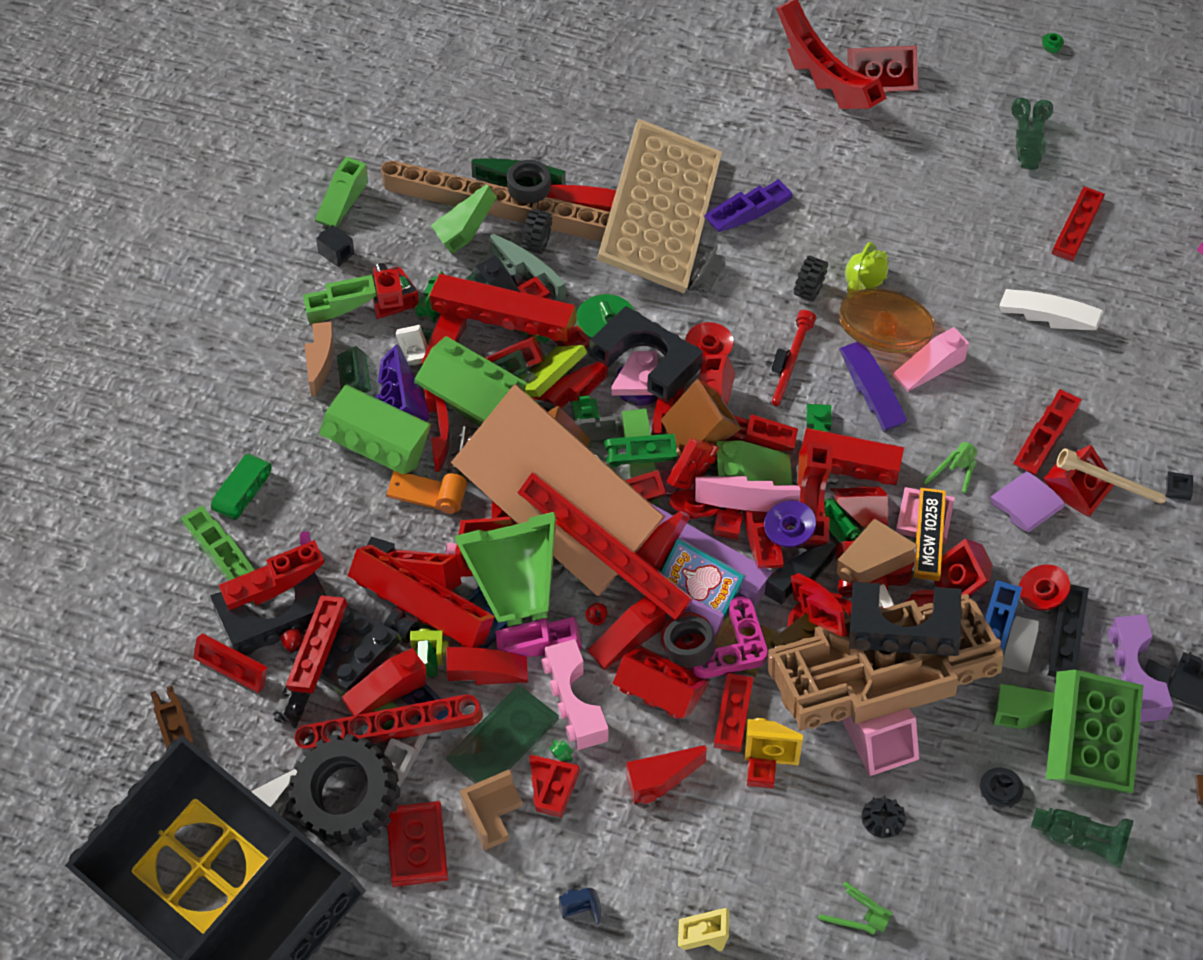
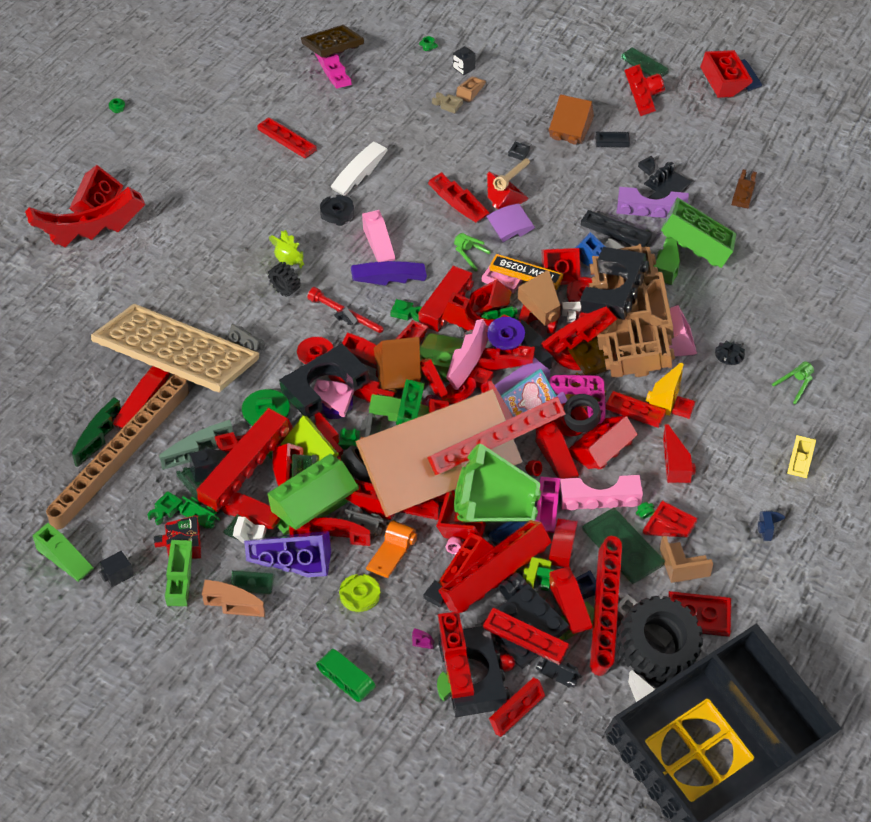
camera: 75 degrees left, 5 degrees down
reddish brown hinge [150,685,194,749] -> none
bright green slope [181,505,254,581] -> none
bright green slope [319,385,431,475] -> none
red brick [374,269,404,309] -> none
bright green slope [431,184,497,255] -> none
black tyre [507,160,551,204] -> none
black tyre [522,209,553,254] -> none
dark purple slope [704,179,793,232] -> none
clear orange dish [838,288,935,354] -> none
black gear [979,767,1024,810] -> none
clear green piece [1011,98,1053,170] -> none
red dish [1019,564,1071,611] -> none
clear green piece [1031,807,1134,869] -> none
none -> green plate [147,491,183,525]
none -> black plate [320,195,354,226]
none -> lime tile [339,574,381,612]

